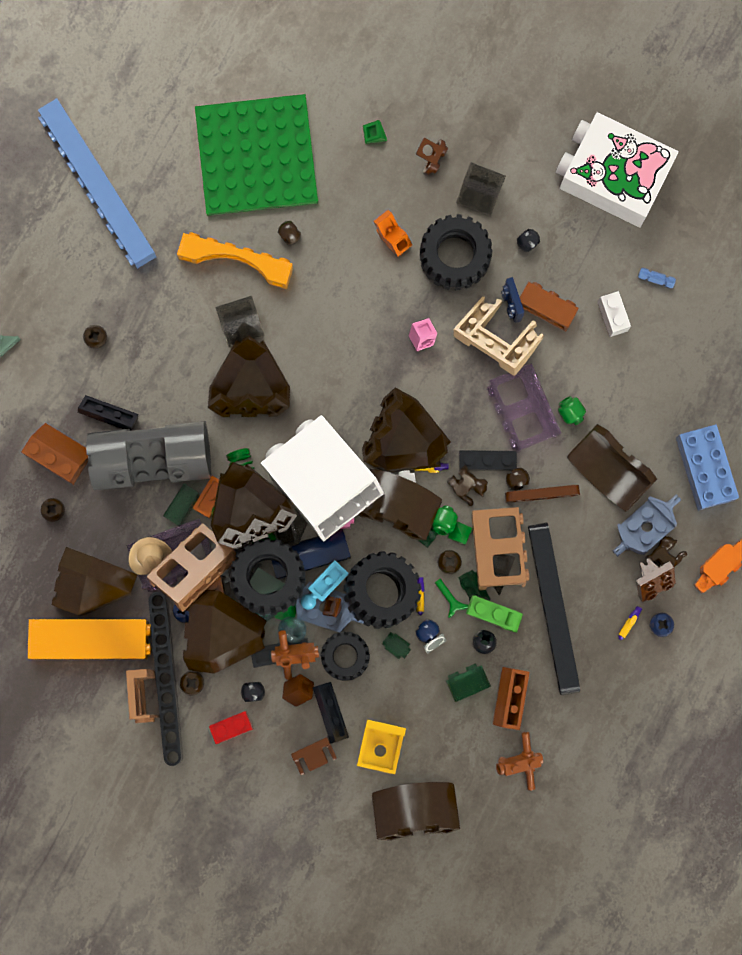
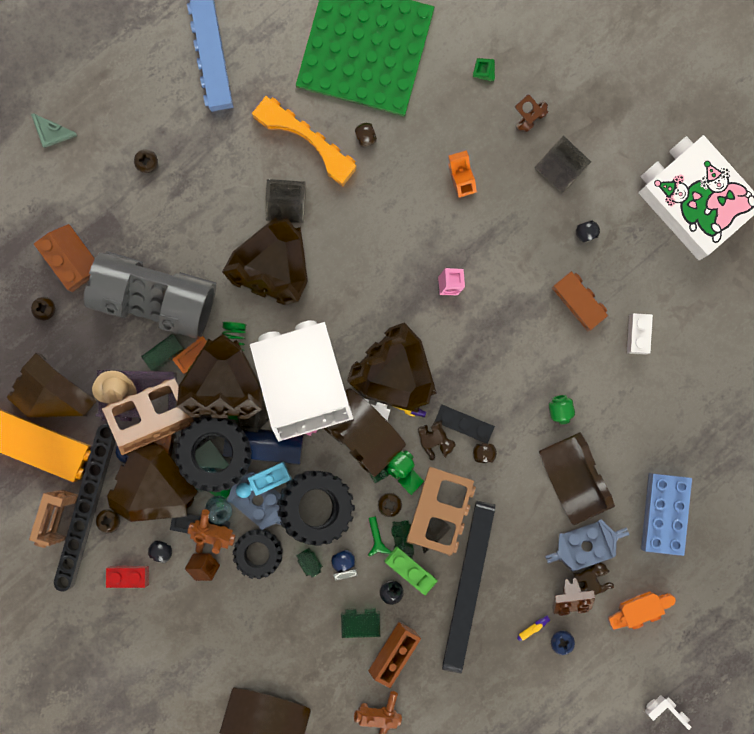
camera: 25 degrees right, 5 degrees up
black plate [77,395,139,431] -> none
reddish brown panel [291,737,337,775] -> none
black plate [312,682,349,744] -> none
reddish brown slope [322,596,342,617] -> none
yellow bracket [357,719,406,774] -> none
yellow piece [416,577,425,616] -> none
black tyre [419,214,492,291] -> none
tan wedge [454,296,543,376] -> none
clear purple window [487,363,561,453] -> none
dark blue tile [501,277,525,323] -> none
reddish brown beam [505,485,580,503] -> none
medium blue axle [638,268,676,288] -> none

